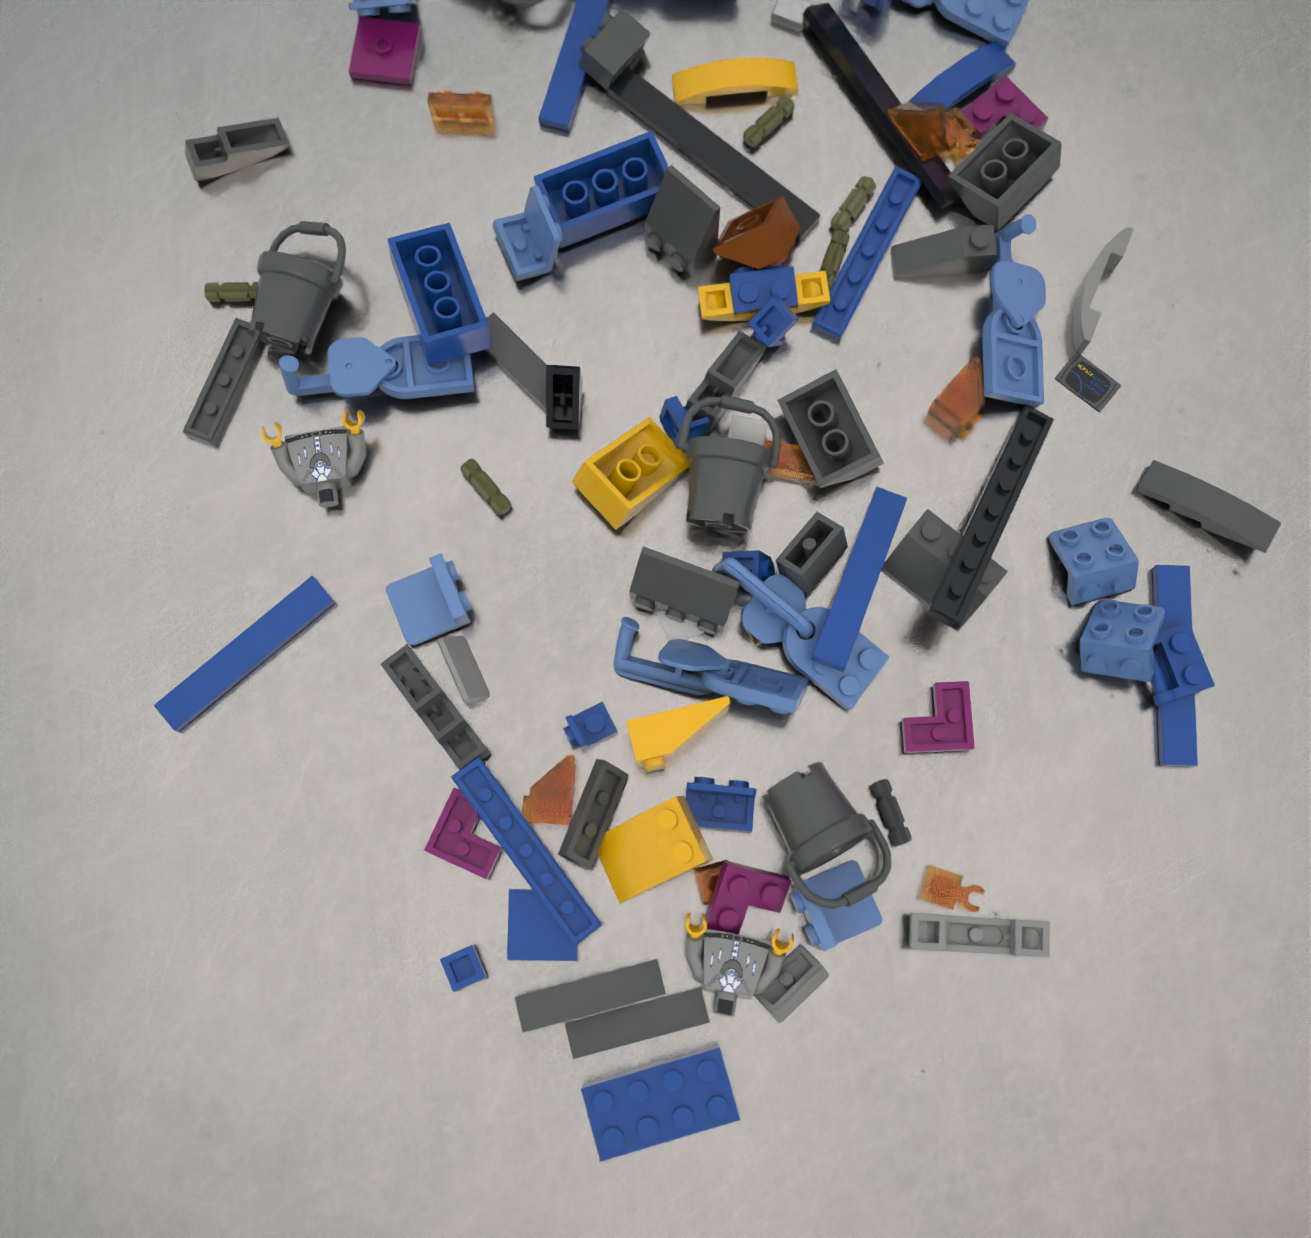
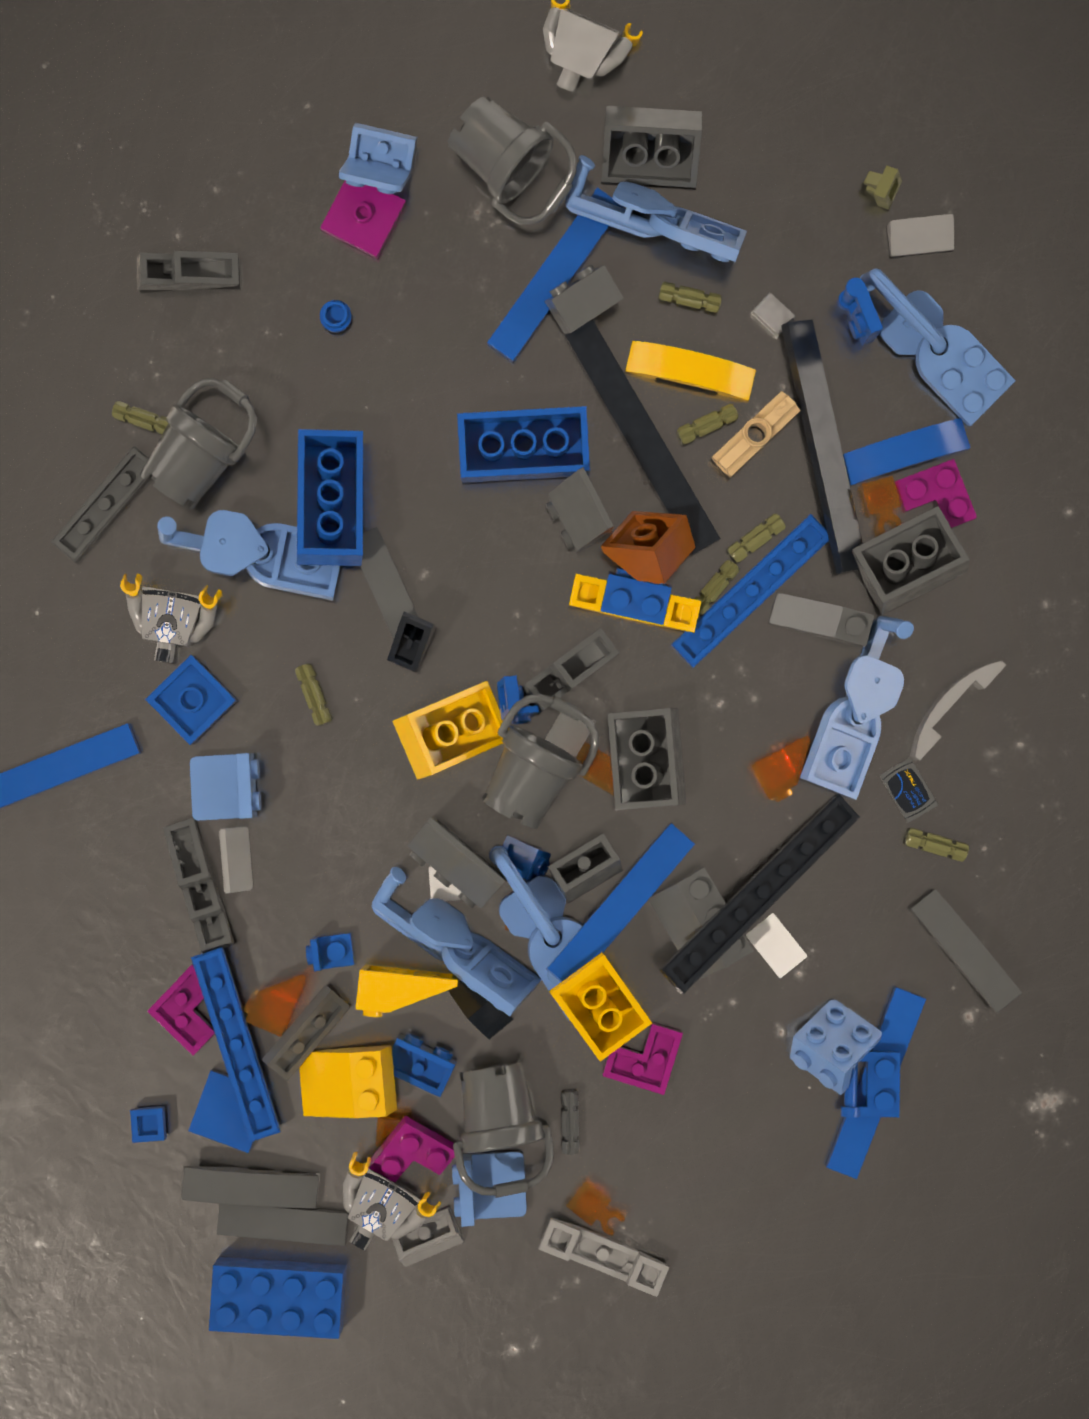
camera: 20 degrees right, 10 degrees up
clear orange plate [428,91,495,123] -> none
medium blue bracket [492,185,562,281] -> none
blue bracket [748,295,799,347] -> none
clear orange slope [886,102,946,161] -> none
medium blue bracket [1049,518,1139,605] -> none
none -> blue plate [145,655,238,745]
none -> blue plate [320,300,352,333]
none -> black slope [448,980,514,1040]
none -> yellow slope [549,952,652,1062]
none -> olive axle [659,282,722,313]
none -> tan piece [711,391,801,478]
none -> white sticker [746,913,807,978]
none -> olive axle [905,828,969,862]

